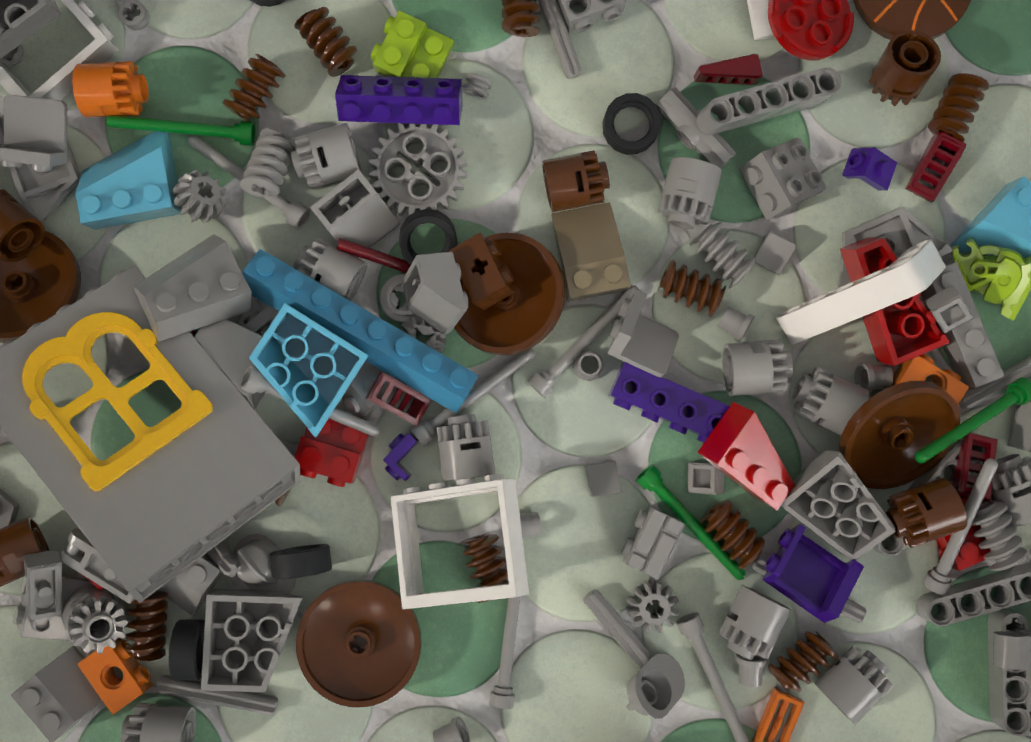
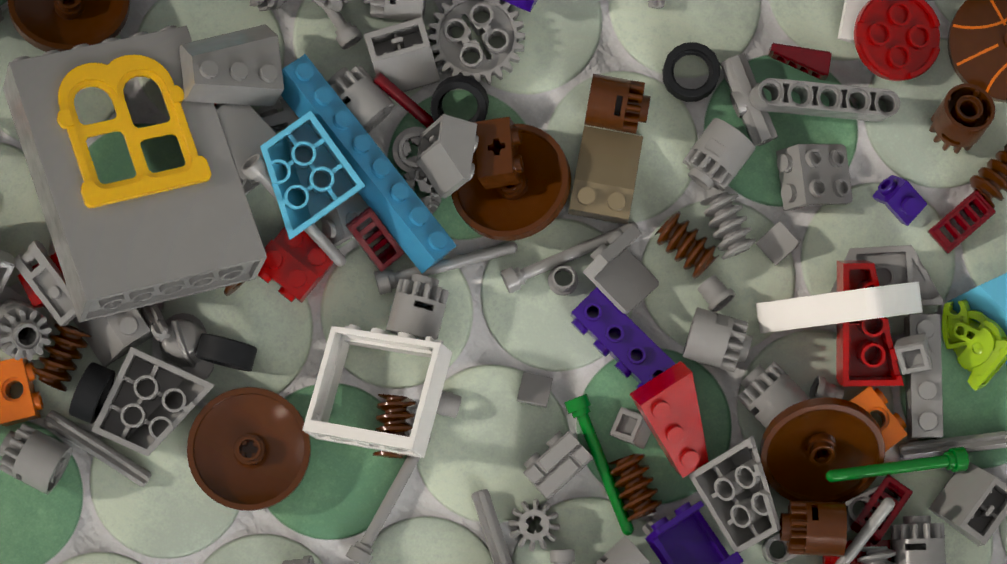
camera: 25 degrees right, 5 degrees down
dark purple bracket [383,433,419,481] -> none

